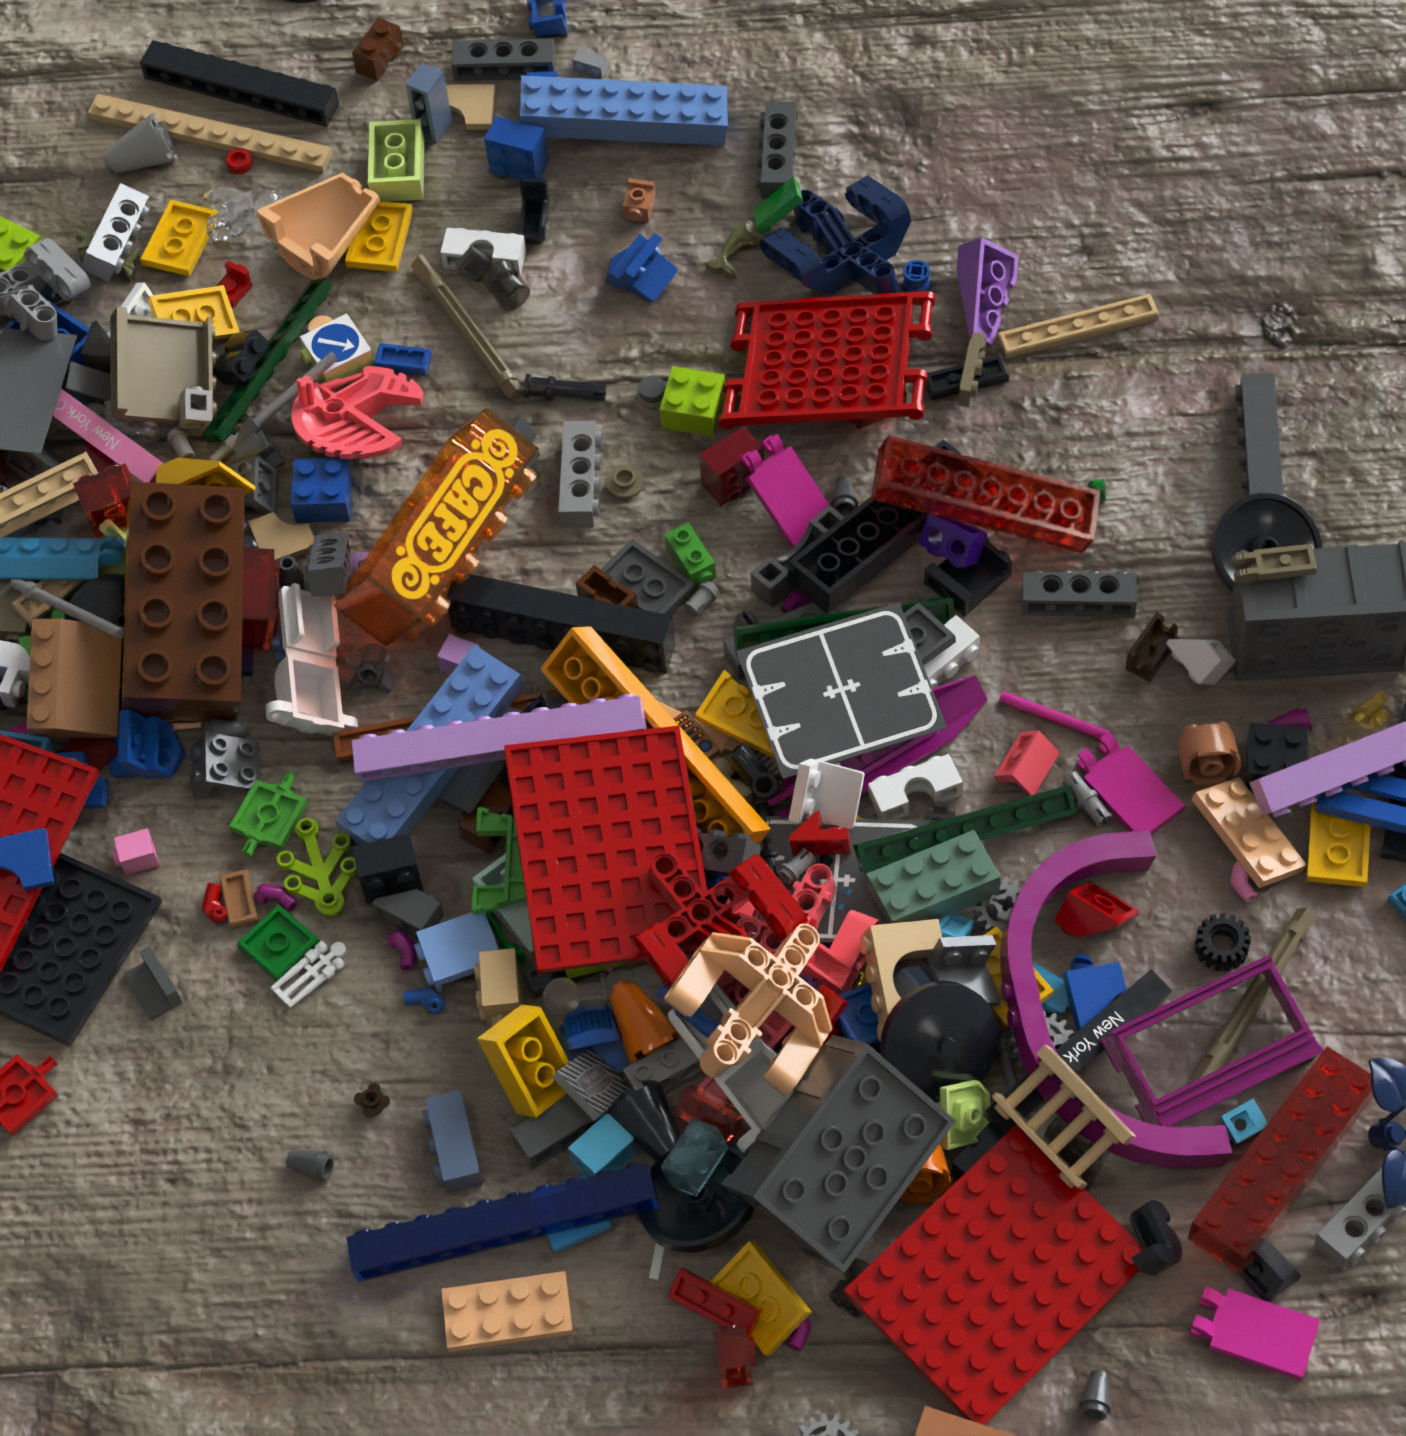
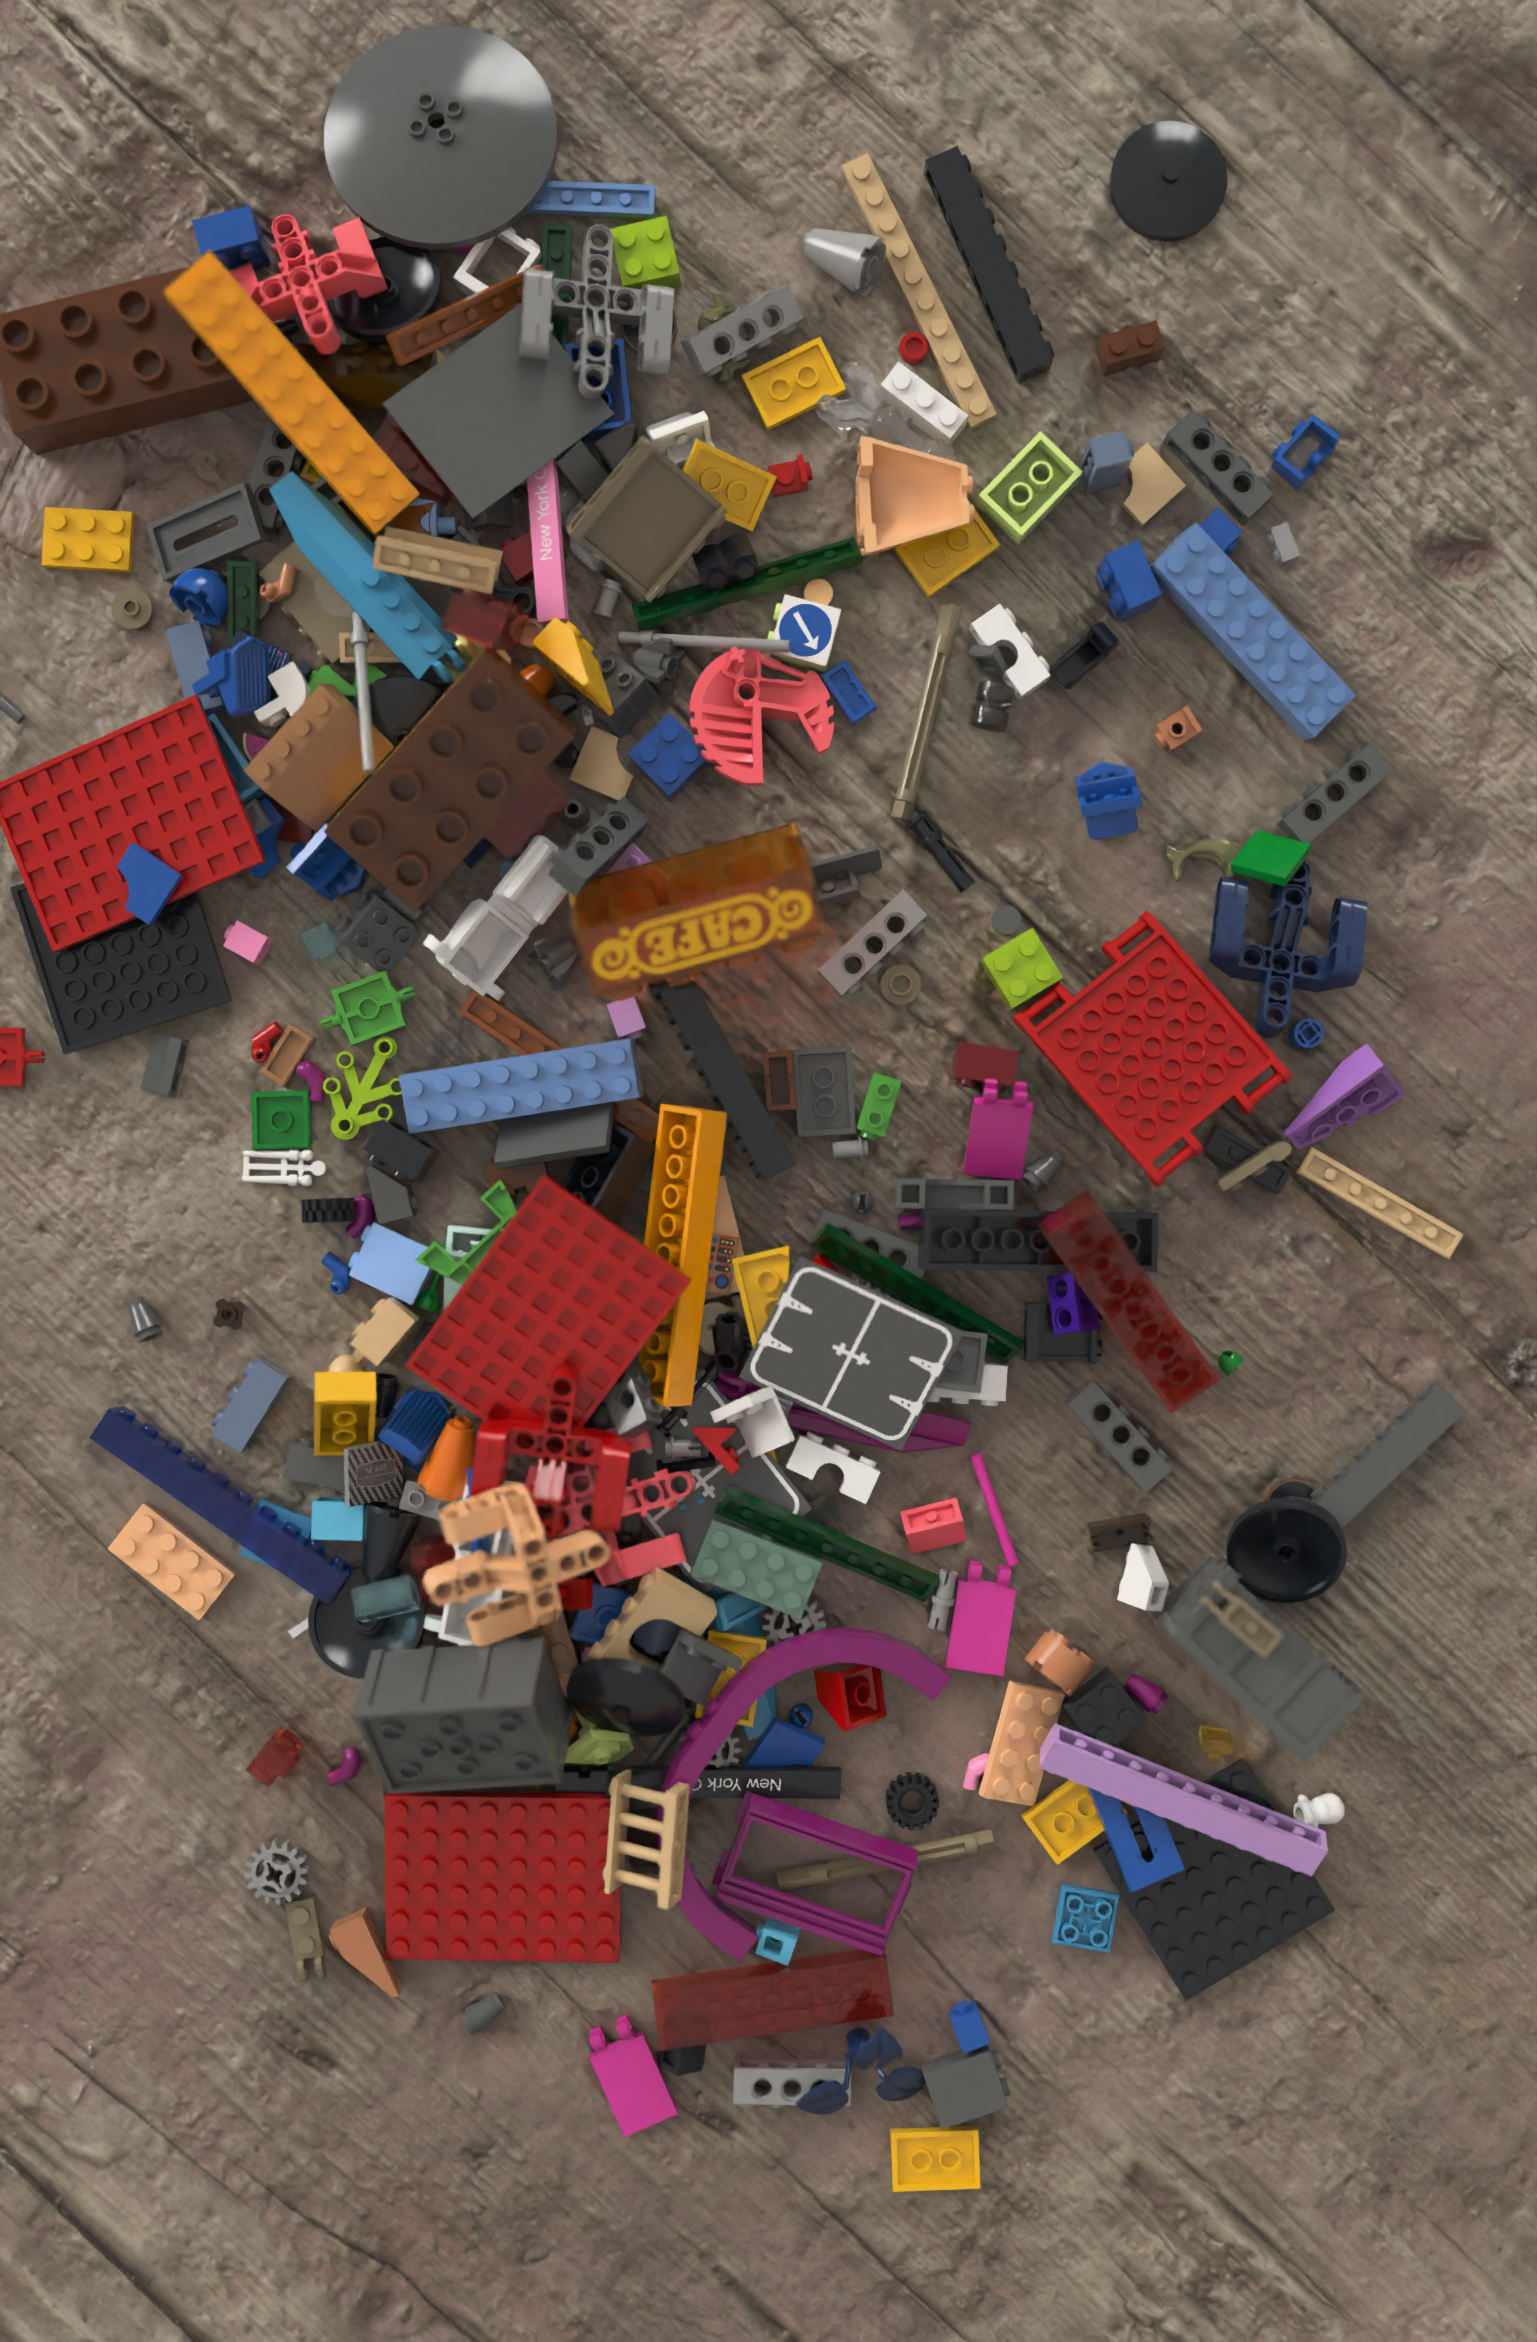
camera: 40 degrees right, 30 degrees up
light grey brick [179,386,212,430] -> none
lavender brick [352,694,646,782] -> none
red tile [668,1268,762,1339] -> none
yellow plate [711,1241,812,1355] -> none
black animal [1130,1199,1182,1276] -> none
none -> clear light blue tile [300,921,341,962]
none -> black tyre [301,1197,356,1223]
none -> white brick [879,361,968,449]

